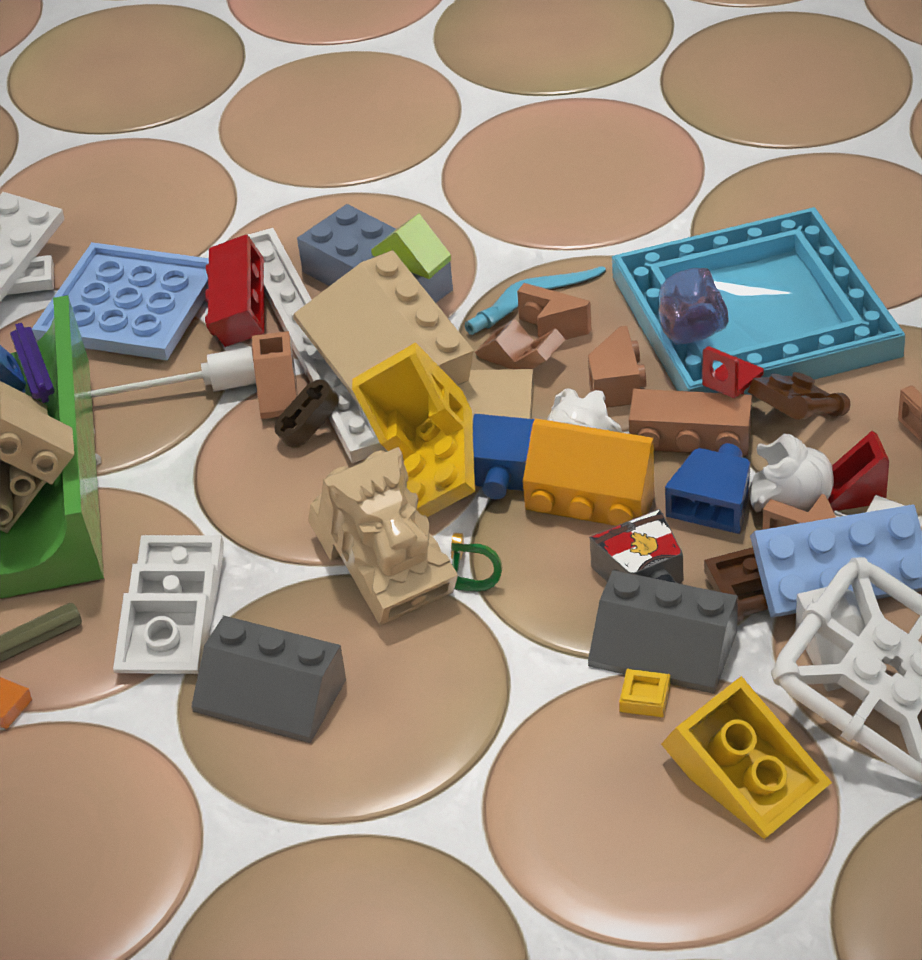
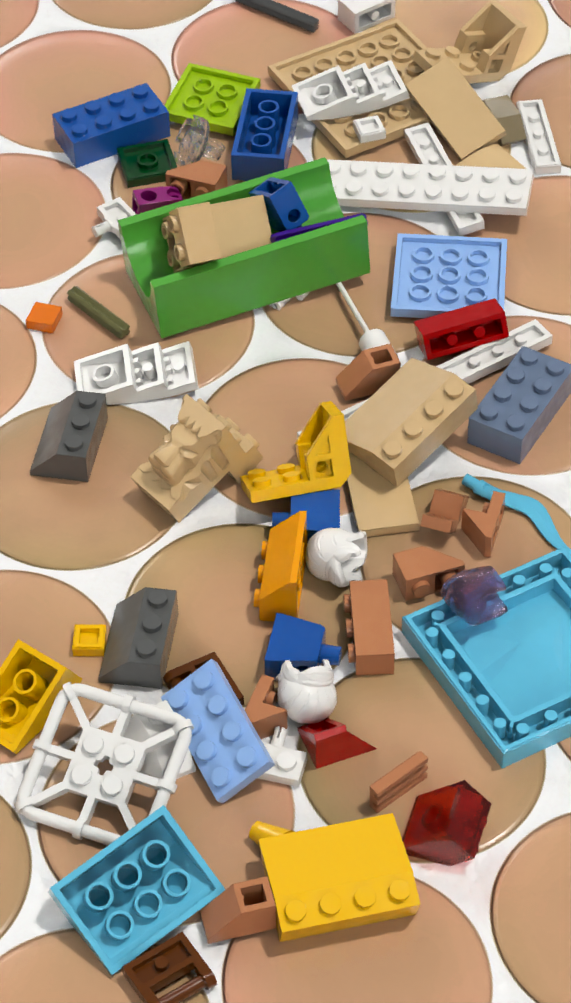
camera: 75 degrees right, 5 degrees up
dark brown beam [274,379,339,448] -> none
lime slope [371,213,451,279] -> none
green piece [451,533,503,592] -> none
torso [589,509,684,584] -> none
red bracket [702,346,764,399] -> none
reddish brown plate [748,372,851,420] -> none

